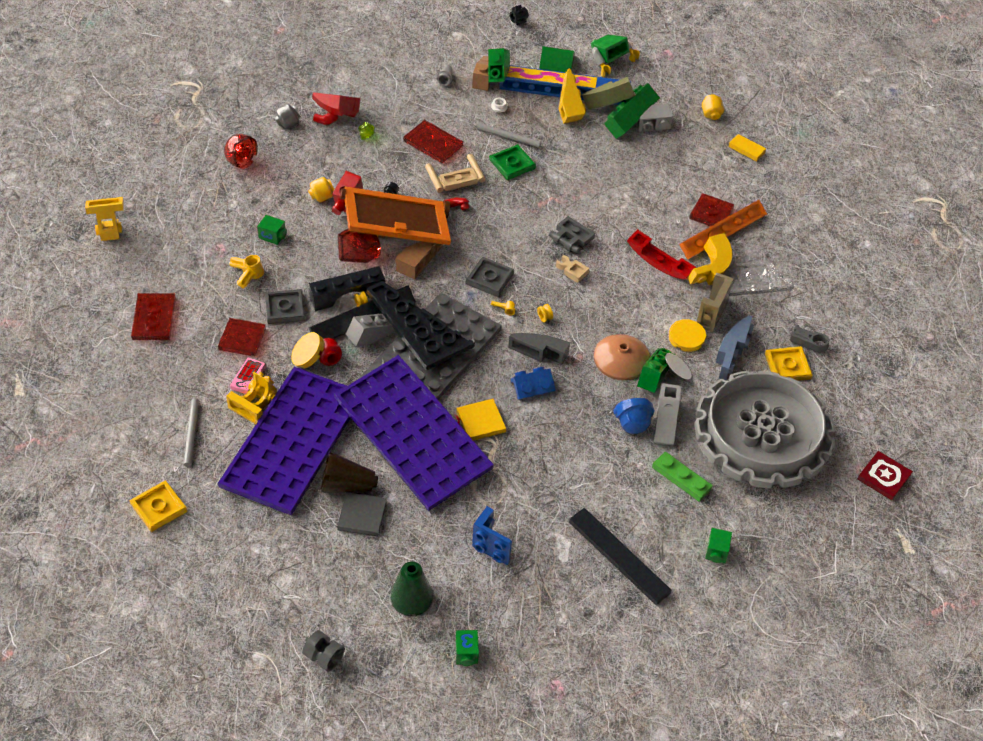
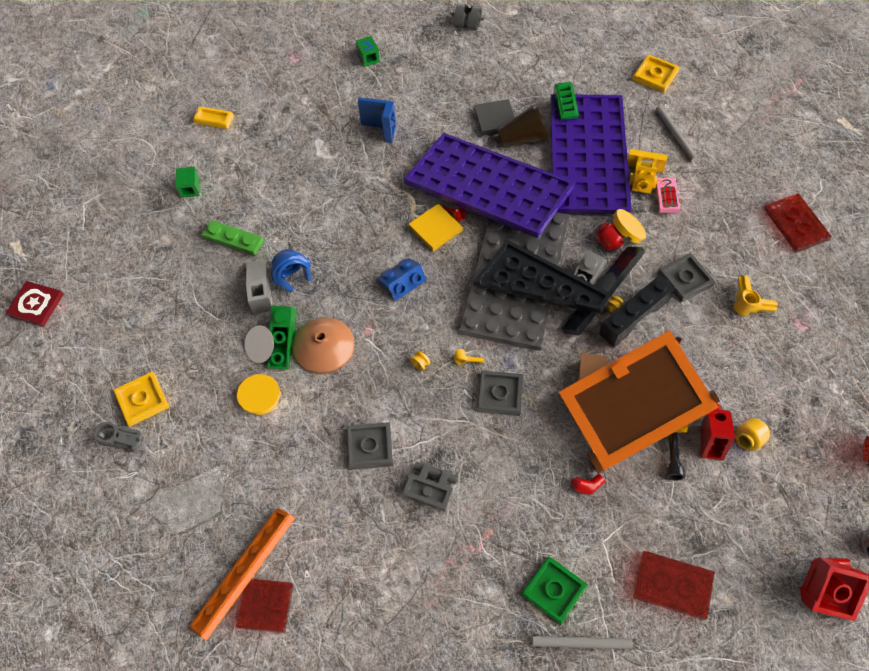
camera: 165 degrees right, 10 degrees up
clear red tile [218,318,266,357] -> none
green brick [257,215,287,245] -> none
clear neon green plate [358,122,375,140] -> none
dark green cone [390,561,433,616] -> none
tan plate [425,154,486,193] -> none
dark grey slope [508,333,570,364] -> none
tan plate [556,255,589,283] -> none
black tile [569,508,672,605] -> none
red slope [627,229,696,280] -> none
yellow arch [687,233,732,286] -> none
light grey piece [694,371,835,488] -> none
dark tan panel [697,273,734,333] -> none
sand blue slope [716,315,754,380] -> none
none -> yellow tile [193,106,234,129]
none -> dark grey tile [346,422,393,470]
none -> green slope [553,82,579,120]

